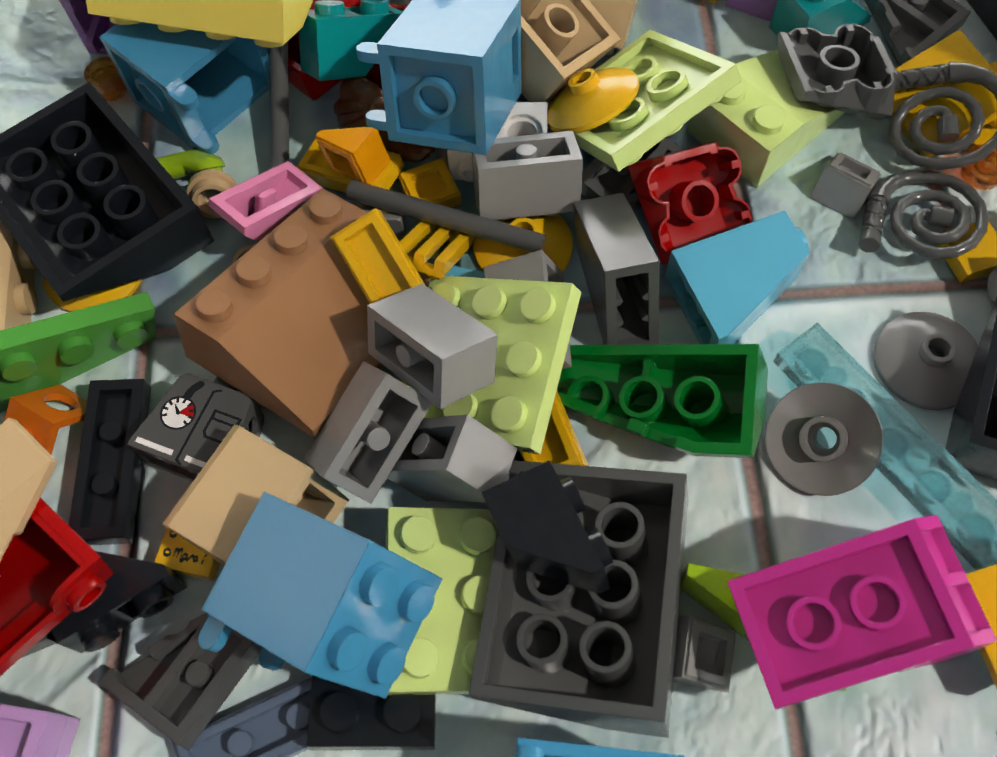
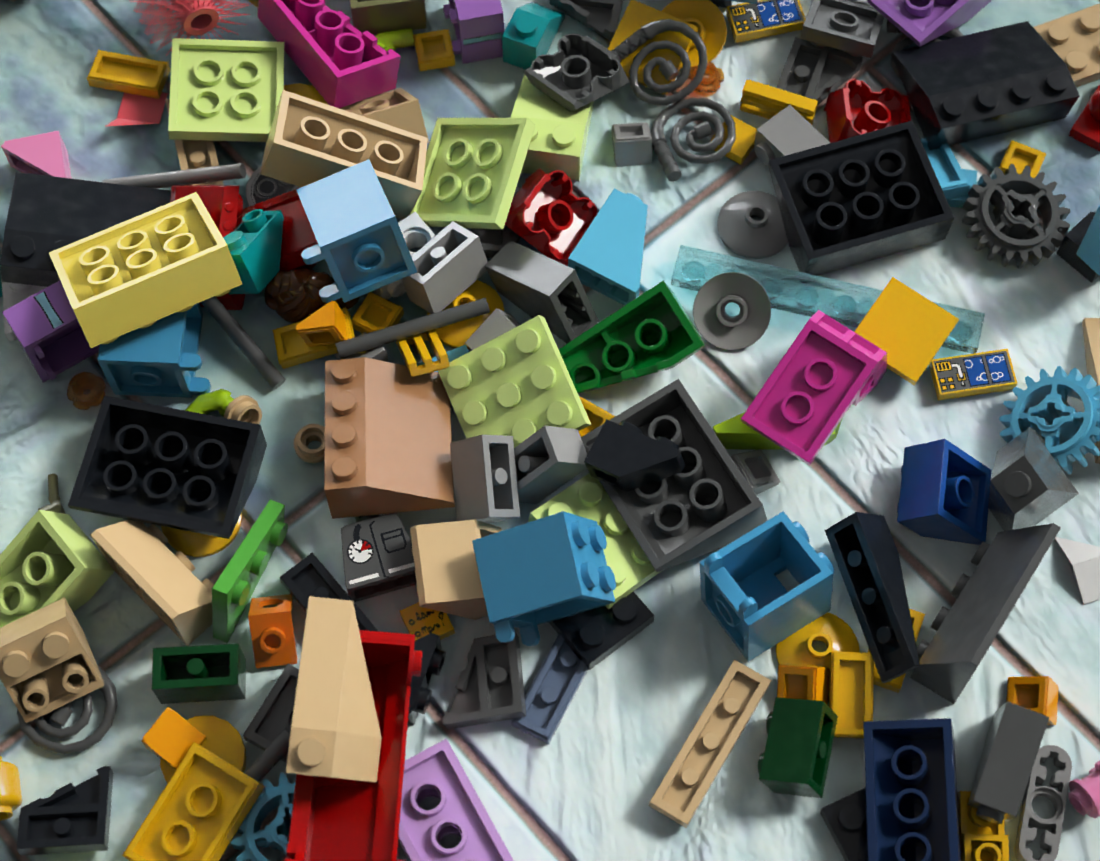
camera: 40 degrees left, 0 degrees up
bright pink slope [209,161,322,242] -> none
yellow tile [330,208,426,304] -> none
light grey brick [367,284,498,409] -> none
yellow dish [547,67,639,133] -> none

